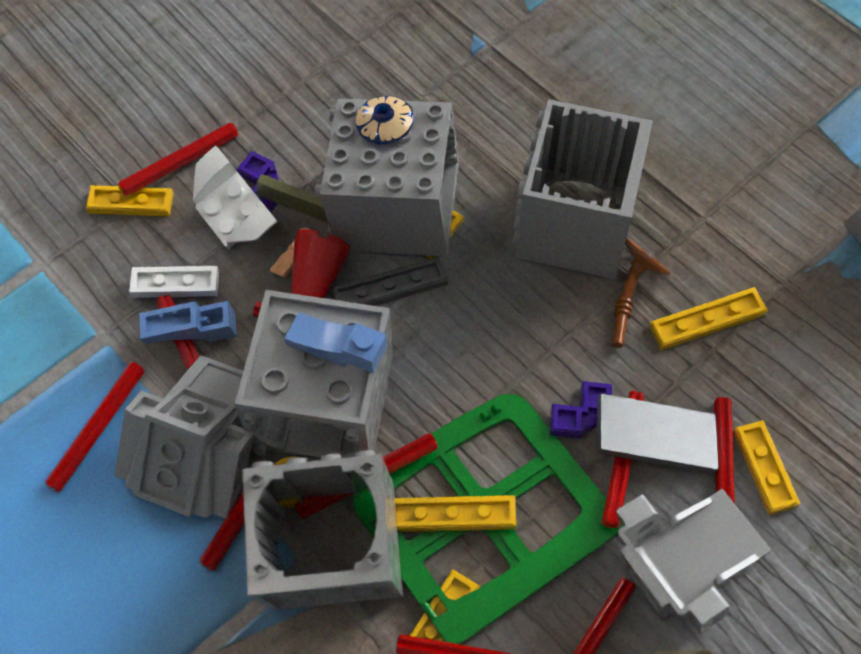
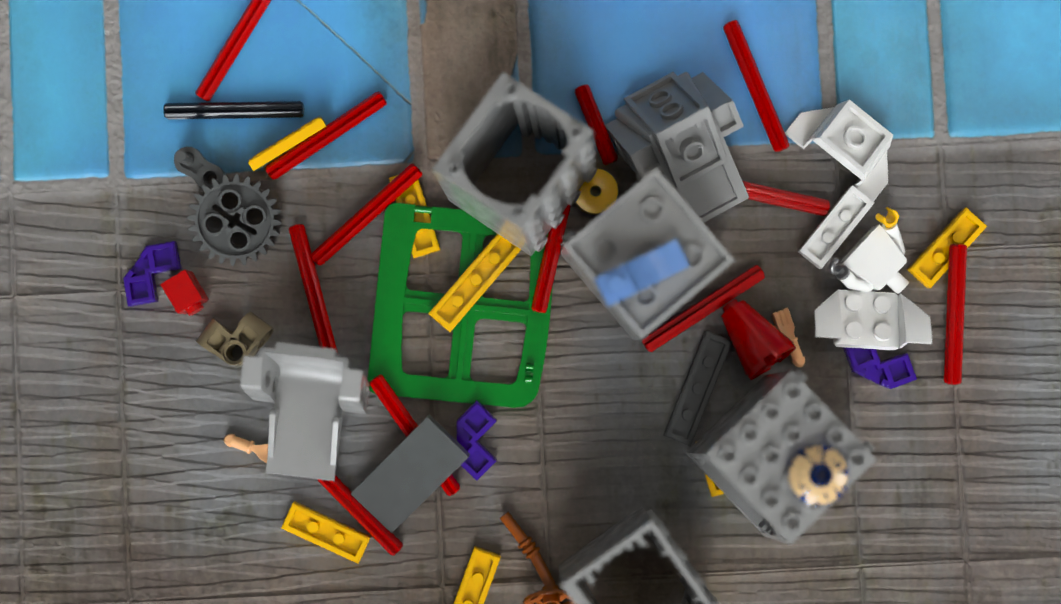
camera: 130 degrees right, 25 degrees up
medium blue slope [139,301,237,344] -> none
olive tile [257,175,328,222] -> none
none -> light nougat piece [224,434,268,463]
none -> white piece [785,100,893,202]
none -> white torso [829,207,909,294]

